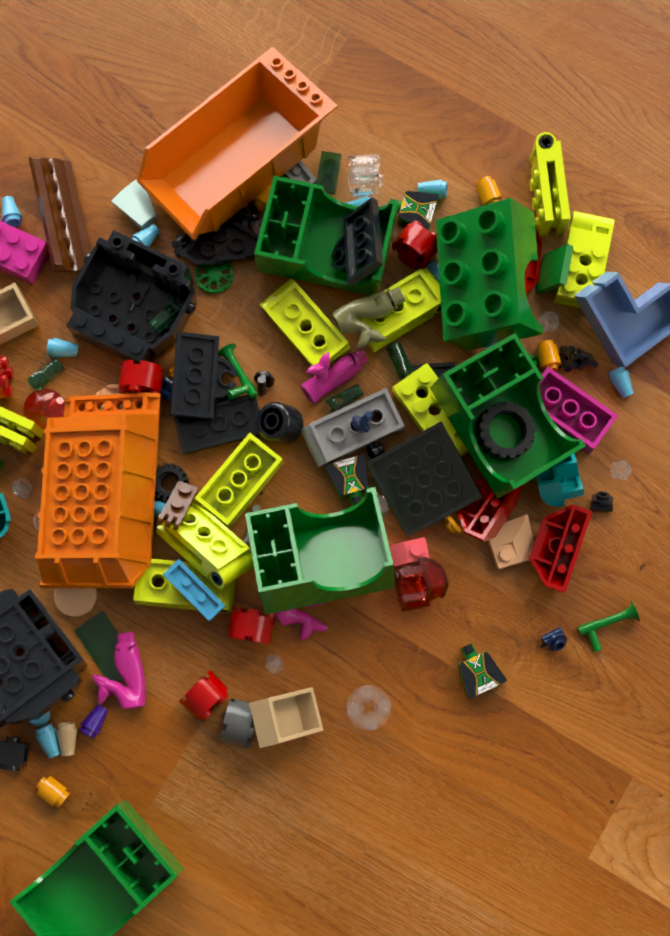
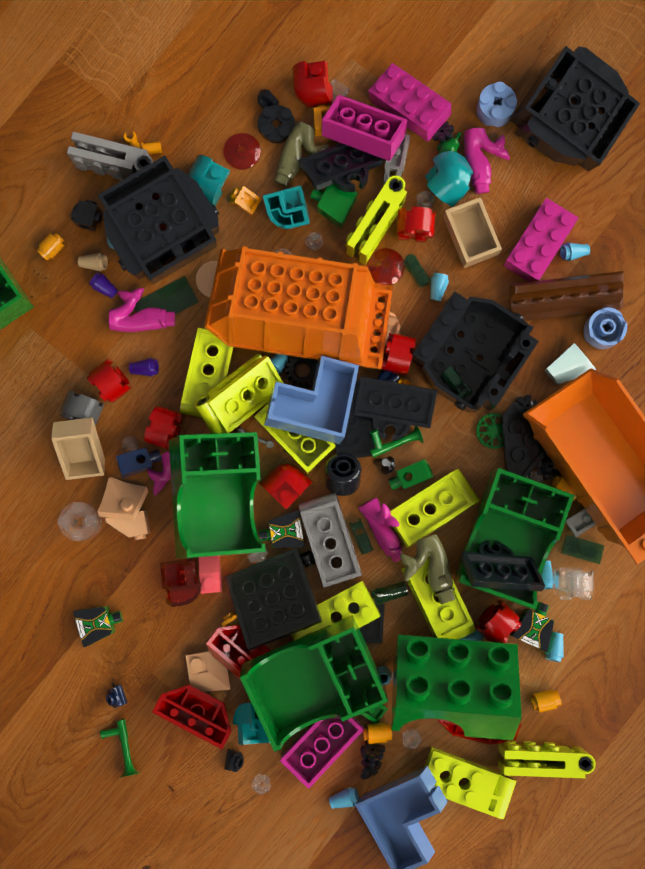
camera: 95 degrees right, 5 degrees up
medium azure cone [35,723,61,759] -> none
medium azure cone [132,224,160,247] -> none
hinge [157,481,199,531] -> none
dark azure plate [163,559,226,622] -> none
dark blue plate [352,411,374,433] -> none
black tyre [475,401,536,461] -> none
green tile [536,244,573,294] -> none
none -> light nougat plate [97,477,148,520]
none -> light nougat slope [105,511,151,540]
none -> dark blue torso [116,448,162,479]
none -> dark purple cone [129,358,159,377]
none -> red brick [259,463,313,510]
none -> medium blue piece [264,356,359,444]
none -> green torso [388,459,434,490]
none -> light blue brick [583,307,627,349]

